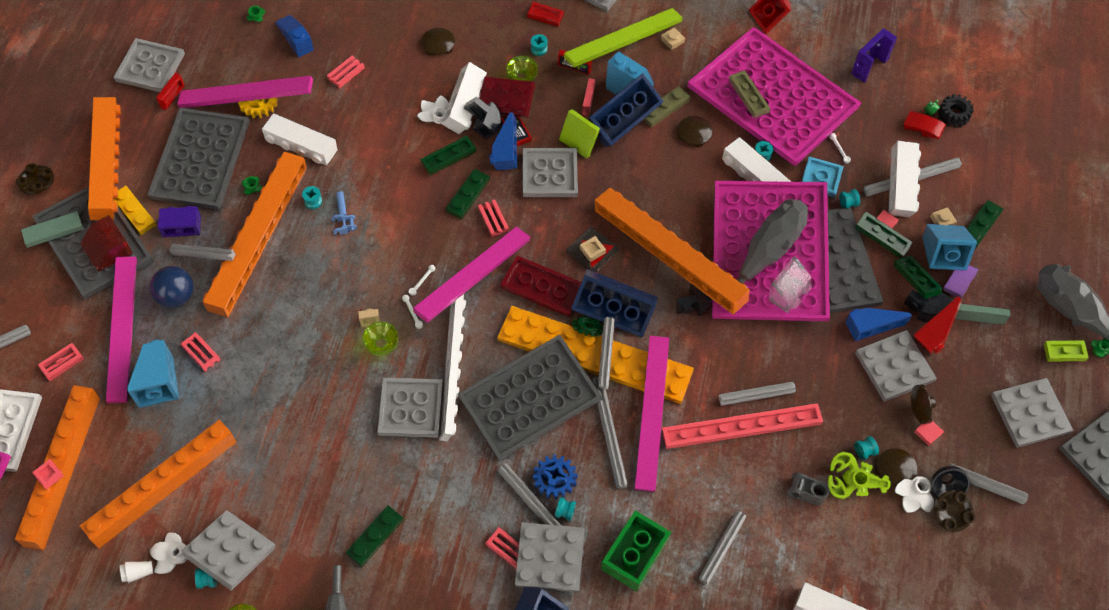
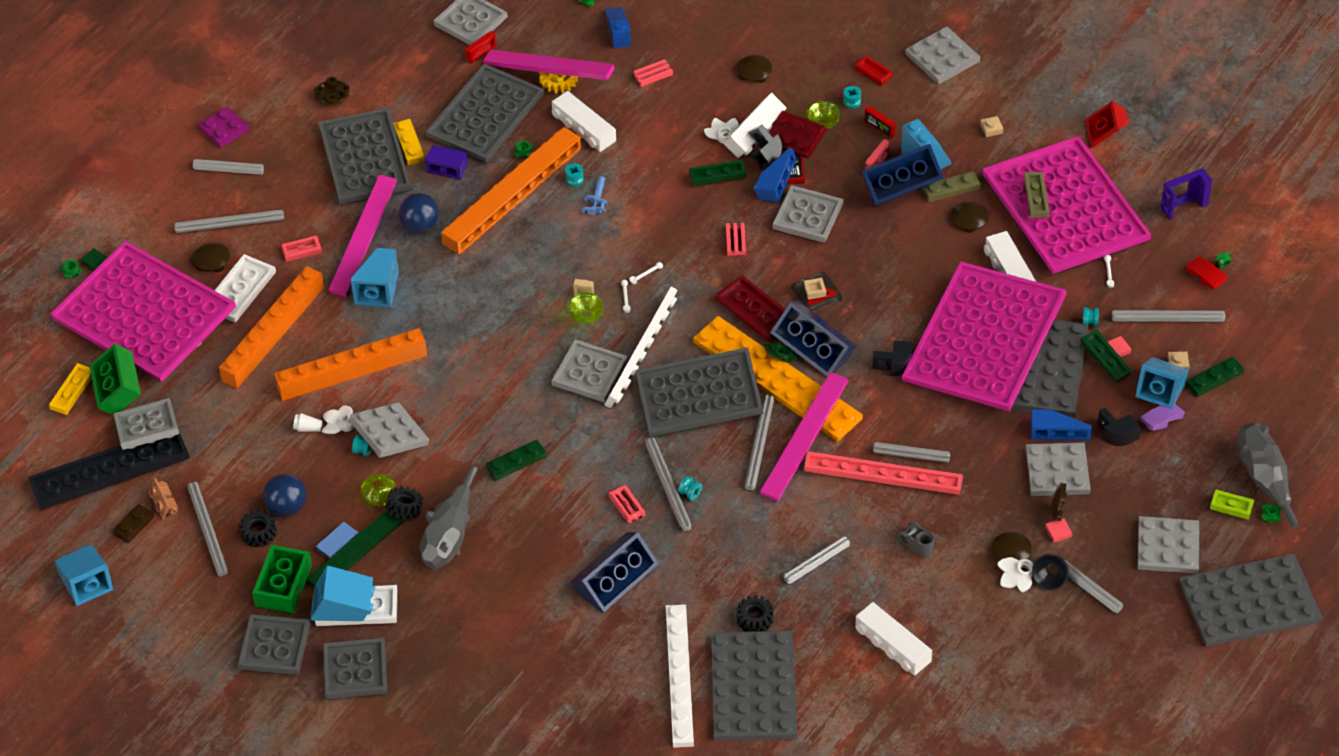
camera: 25 degrees right, 10 degrees down
sand green tile [21,211,84,248] -> none
coral tile [32,459,64,489] -> none
clear red slope [80,215,133,272] -> none
orange brick [88,97,121,220] -> none
light grey axle [169,244,236,261] -> none
coral tile [180,332,220,372] -> none
dark pink tile [413,227,530,323] -> none
dark green plate [446,169,490,219] -> none
light grey plate [515,522,585,593] -> none
blue gear [533,454,578,500] -> none
lime tile [559,109,600,158] -> none
lime tile [564,8,683,67] -> none
orange brick [595,188,750,315] -> none
light grey axle [598,317,615,390] -> none
green brick [601,510,671,592] -> none
dark grey piece [737,199,808,283] -> none
teal wheel [755,141,773,162] -> none
clear slope [769,256,812,313] -> none
medium azure tile [801,157,844,198] -> none
lime animal [827,452,890,499] -> none
teal wheel [854,436,879,460] -> none
white brick [889,141,921,218] -> none
dark green plate [894,255,942,299] -> none
red slope [914,296,961,355] -> none
dark brown dish [933,490,975,532] -> none
black tyre [938,94,974,128] -> none
sand green tile [955,304,1010,325] -> none

